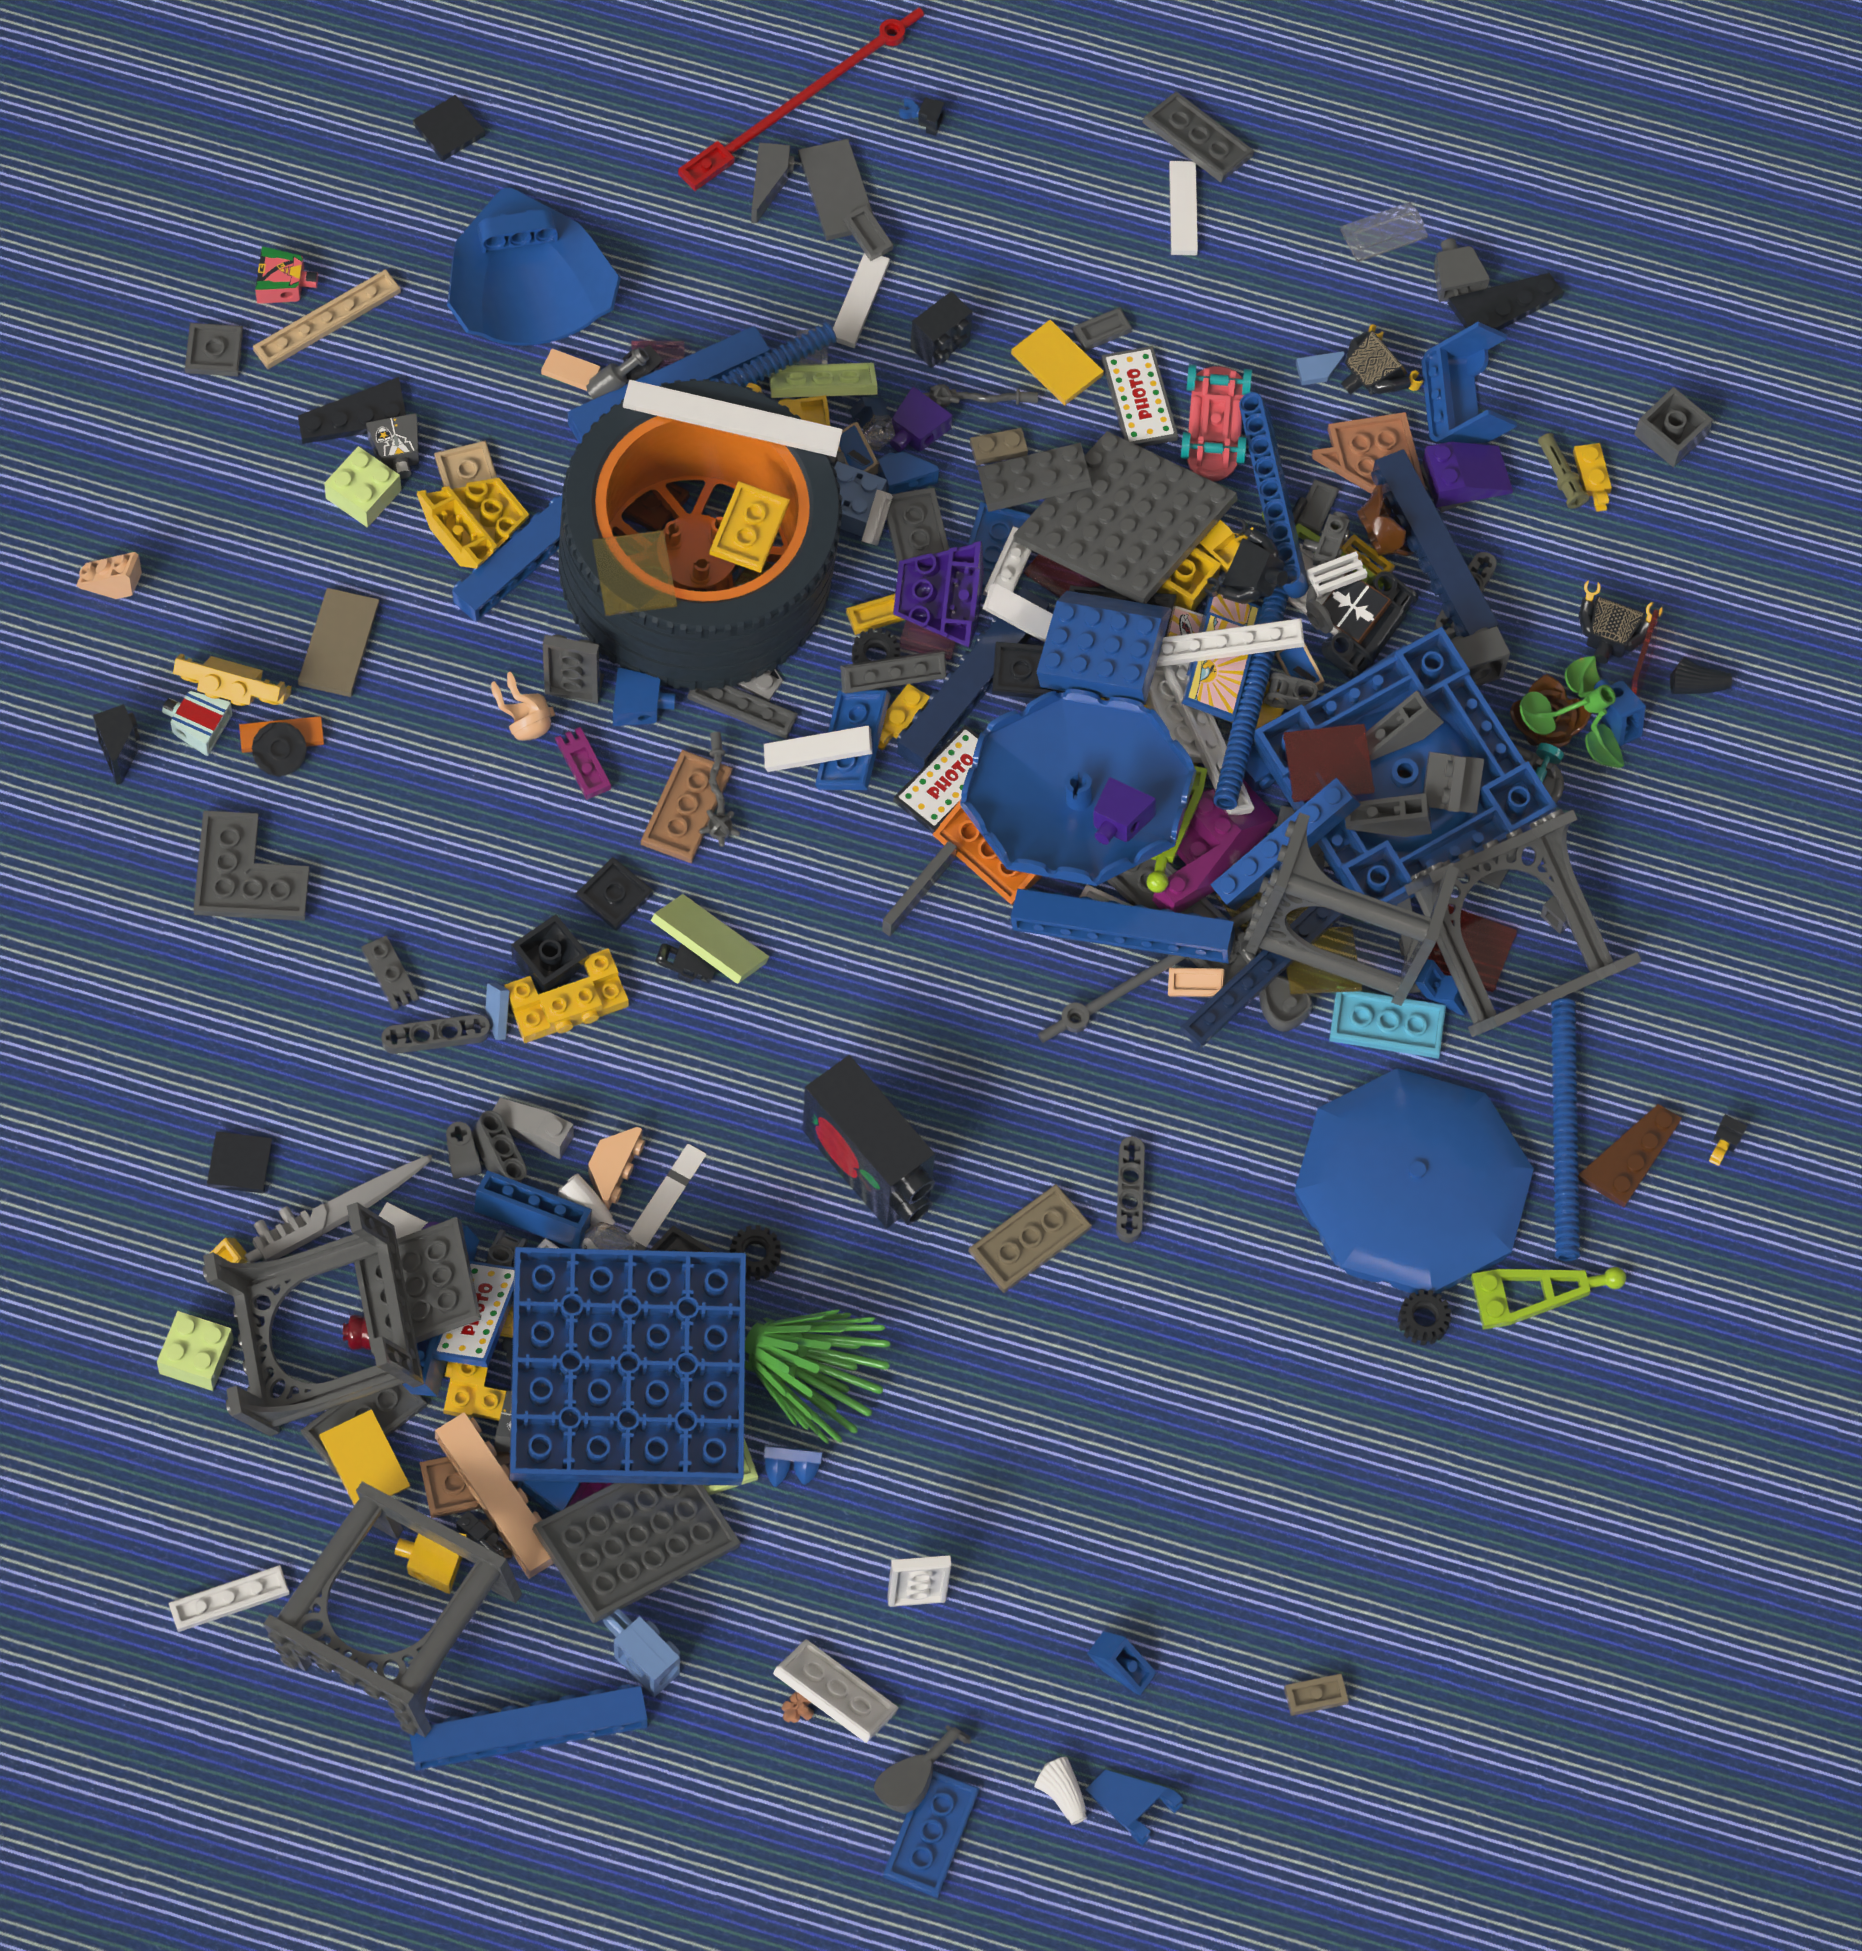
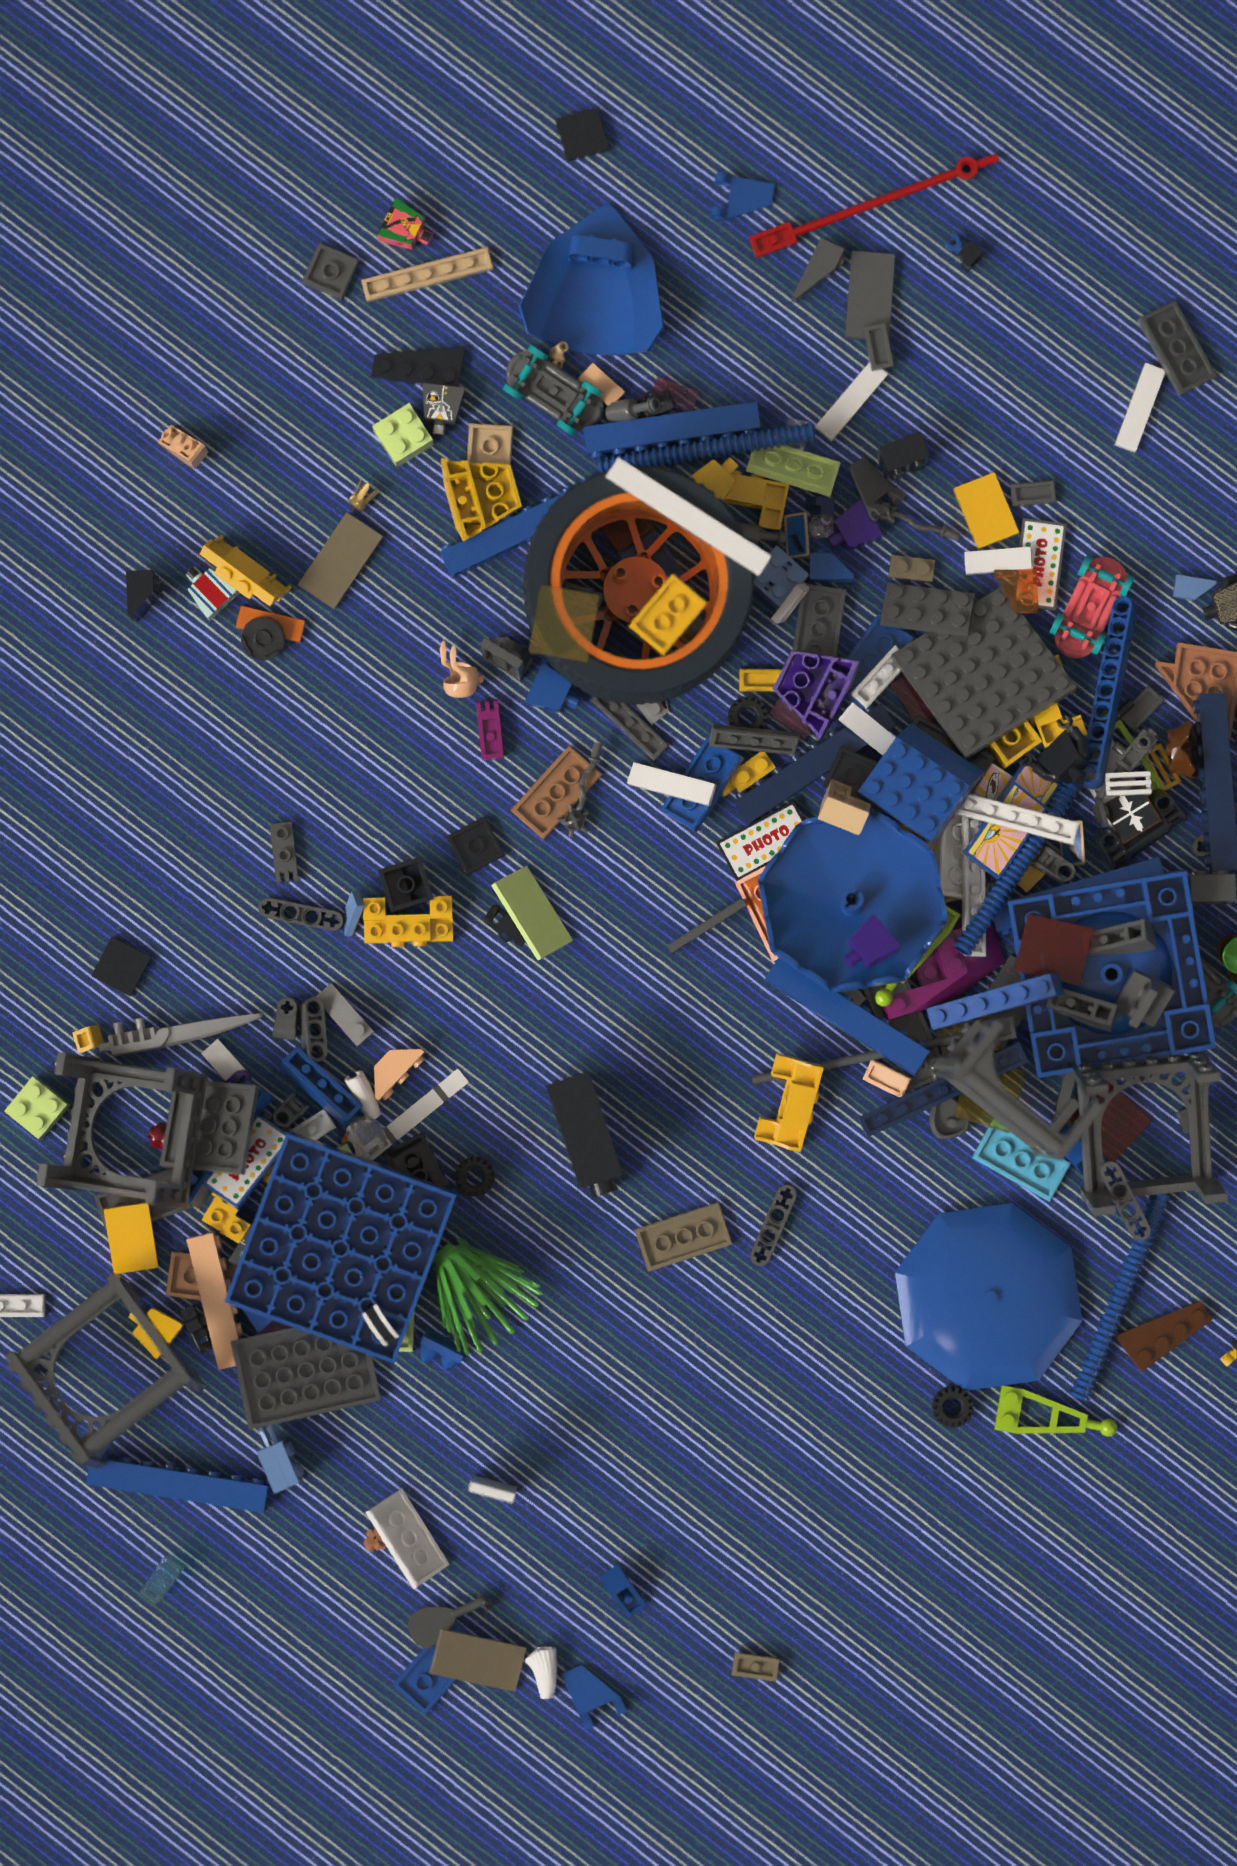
camera: 25 degrees right, 20 degrees up
dark grey plate [193,811,310,921] -> none
none -> clear light blue brick [140,1554,186,1605]
none -> pearl gold piece [348,479,379,512]
none -> sticker [362,1304,399,1346]
none -> dark tan tile [429,1628,526,1692]
none -> dark grey piece [502,344,604,437]
none -> tan arm [549,341,568,369]
none -> blue flag [710,172,775,220]
none -> yellow bracket [754,1053,824,1152]
none -> tan panel [818,779,871,835]
none -> dark grey flag [849,457,905,521]
none -> white tile [964,547,1032,575]
none -> clear orange wing [993,570,1039,613]
none -> dark grey beam [1099,1160,1150,1241]

